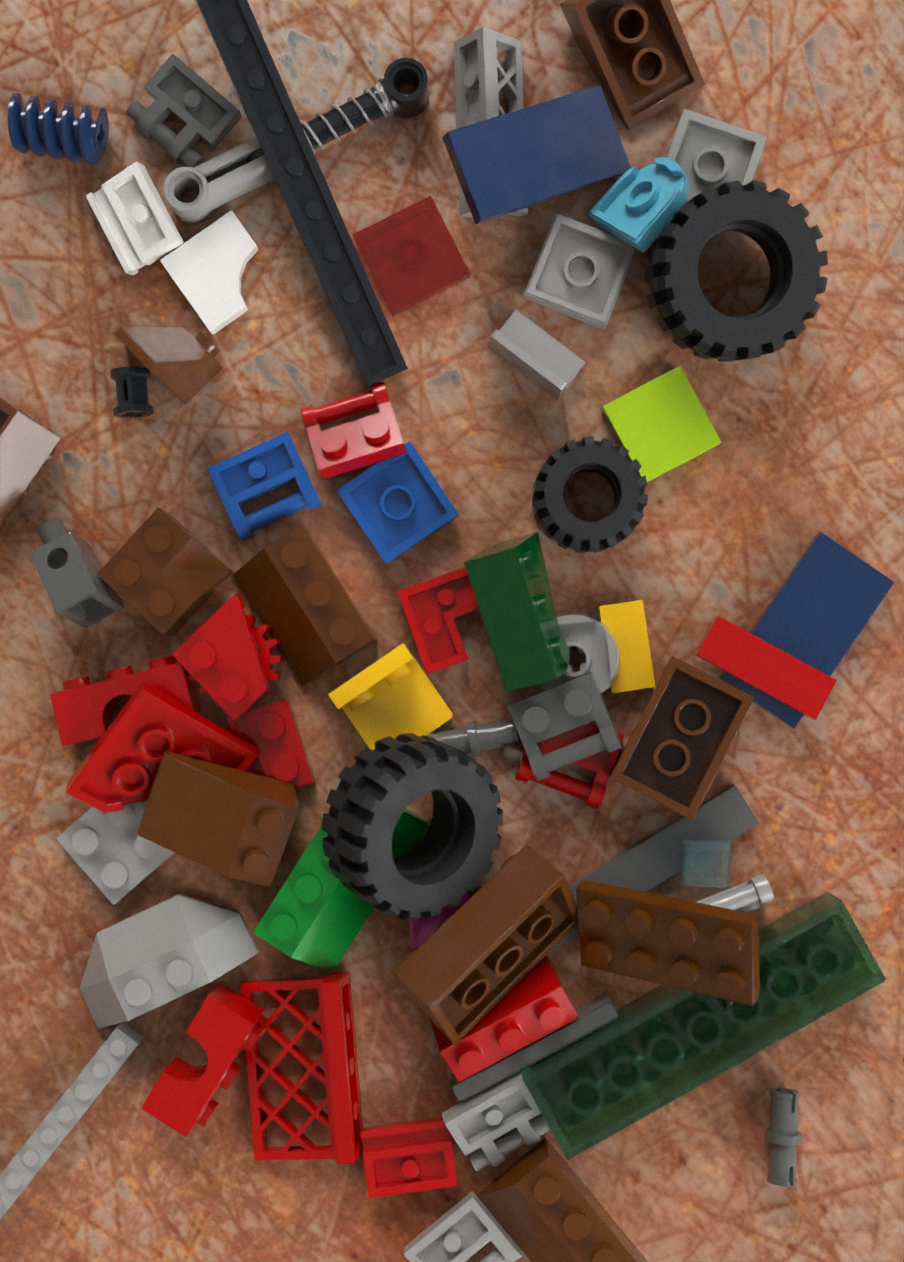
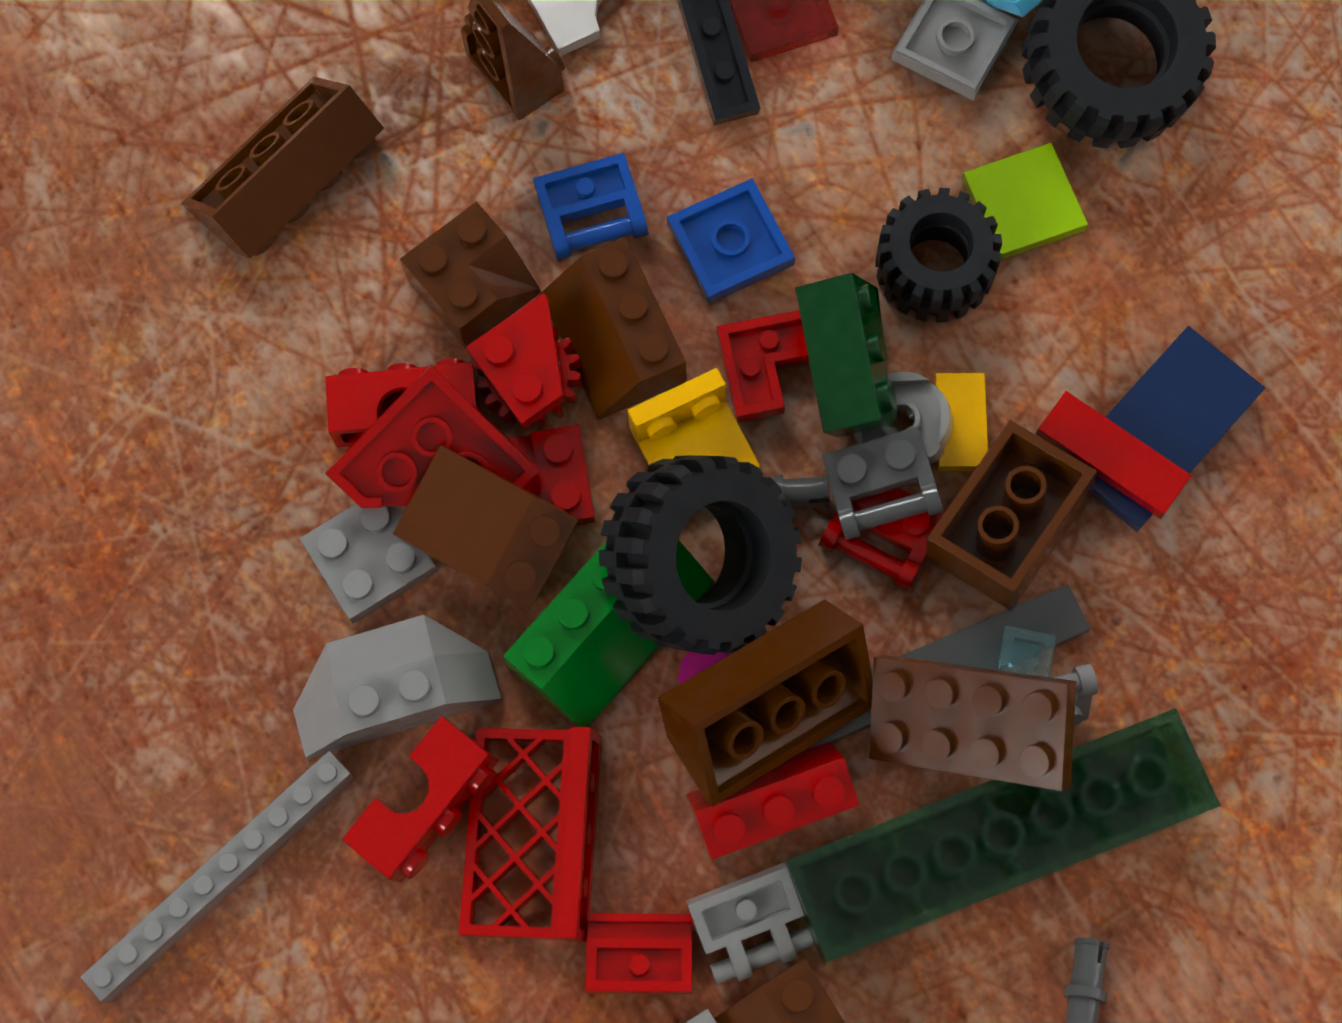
camera: 15 degrees right, 15 degrees down
dark grey torso [31,519,124,628] -> none
black bush [110,366,154,418] -> none
plate [300,381,407,480] -> none
dark grey tile [451,992,619,1101] -> none
light grey panel [489,309,586,400] -> none

